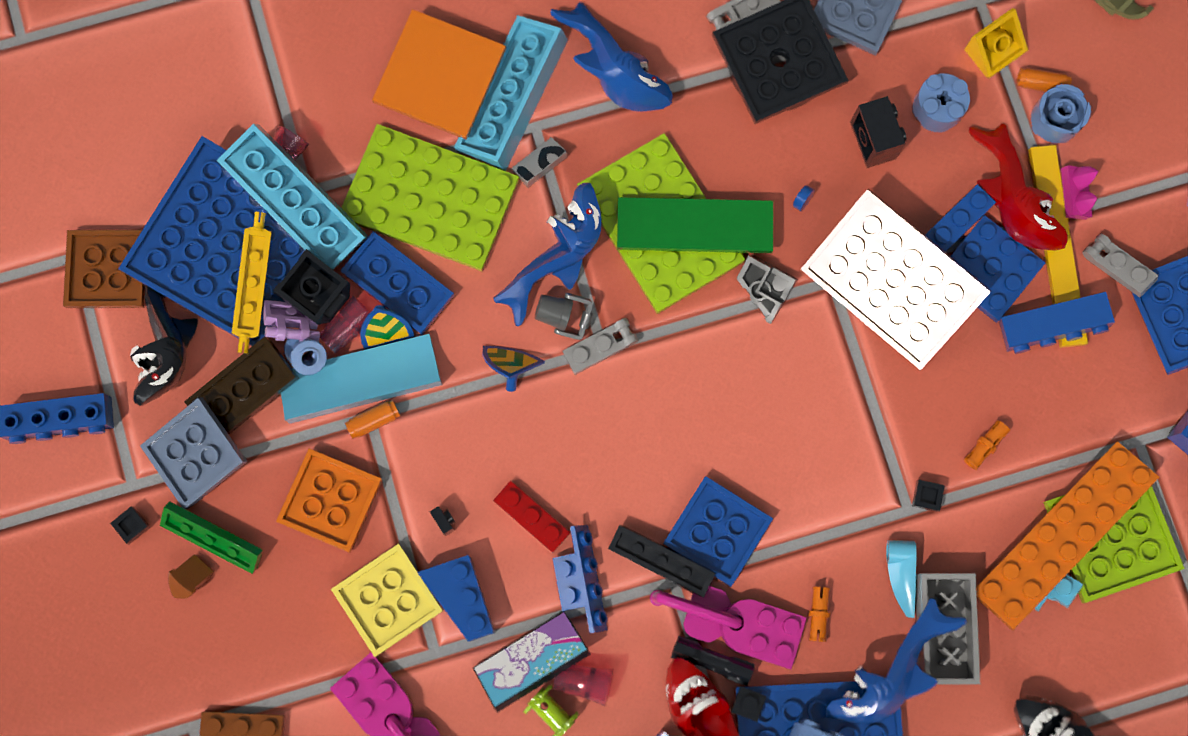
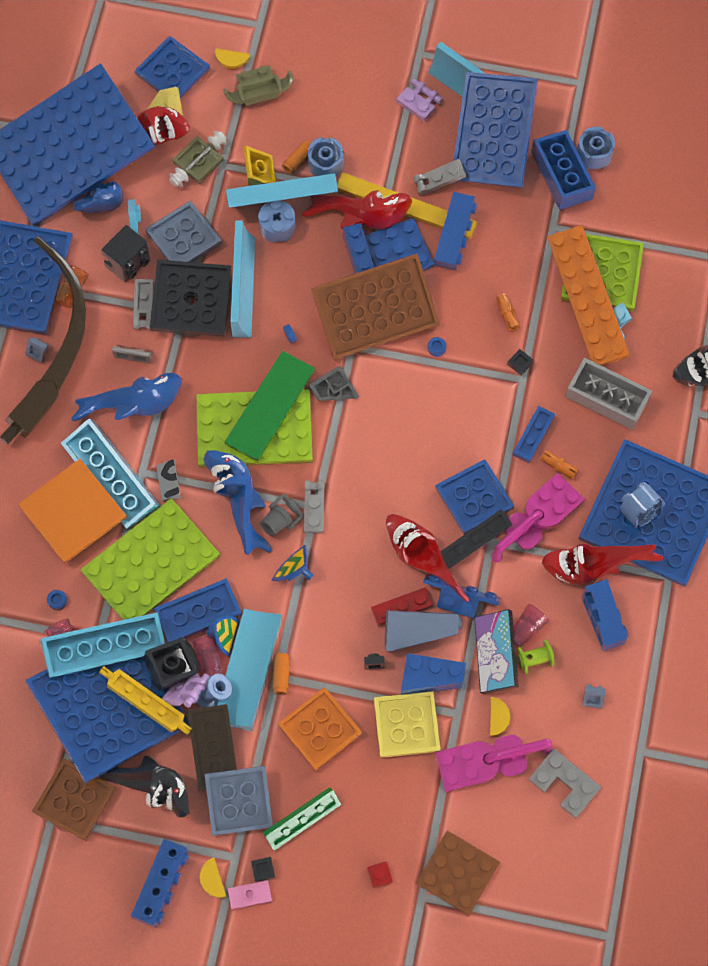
camera: 60 degrees left, 10 degrees down
dark orange tile [168,554,213,599] -> none
black axle [670,636,755,686] -> none
black plate [731,686,767,722] -> none
blue piece [826,598,967,724] -> none
black brick [850,96,907,168] -> none
medium azure piece [886,540,916,618] -> none
dark pink tile [1061,165,1098,220] -> none
none -> blue tile [47,590,67,610]
none -> light grey slope [112,345,153,363]
none -> yellow tile [200,857,226,898]
none -> medium azure arch [226,173,338,208]
none -> bright pink plate [228,880,272,910]
none -> medium azure arch [231,221,256,338]
none -> red plate [367,861,393,888]
none -> sand blue slope [384,610,462,651]
none -> red piece [386,514,469,602]
none -> blue tile [428,337,446,357]
none -> yellow tile [490,697,511,737]
none -> blue plate [512,406,555,463]

